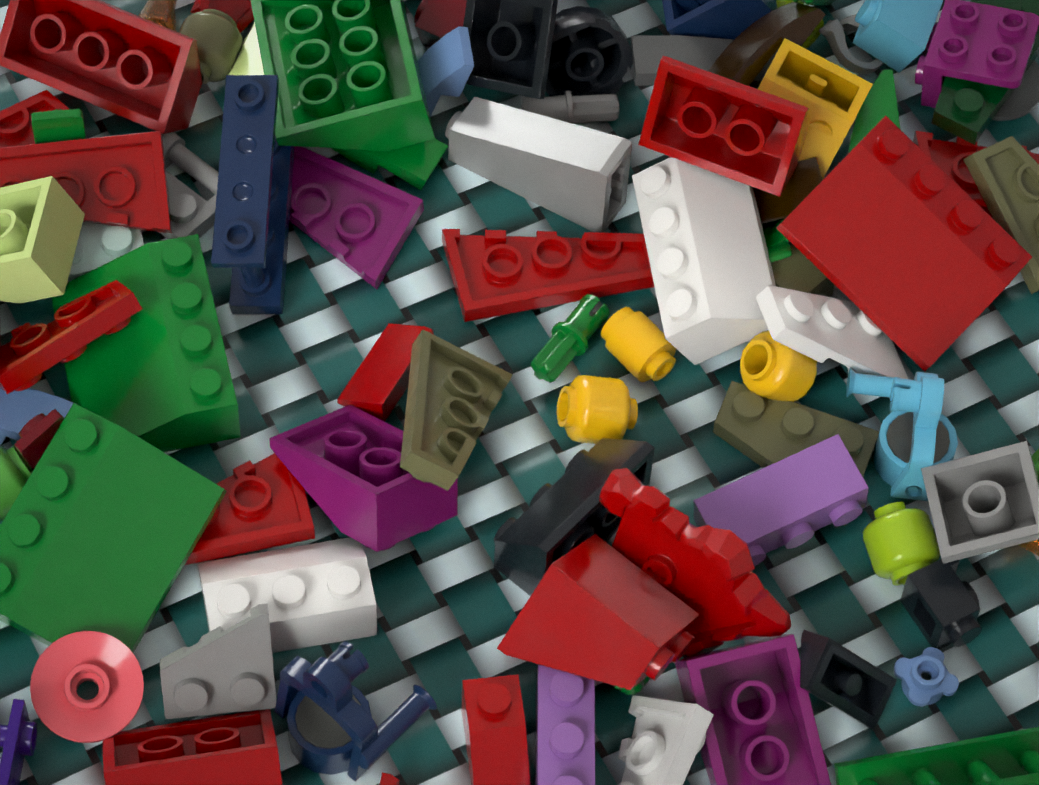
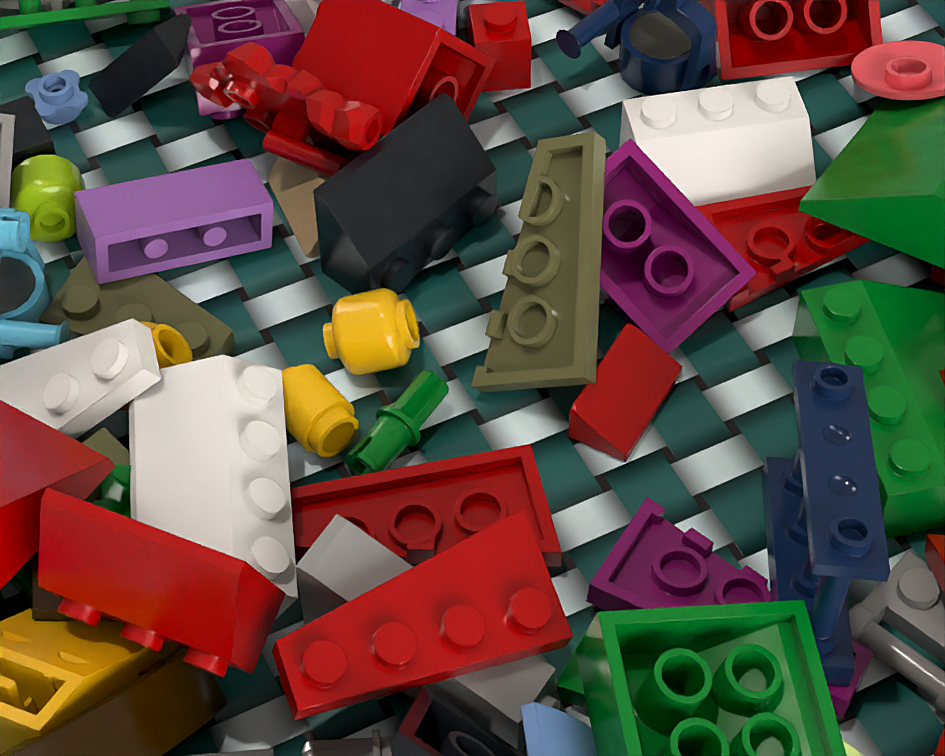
camera: 175 degrees left, 5 degrees down
light grey wing [160,603,277,719] -> none
none -> red wing [272,508,573,720]

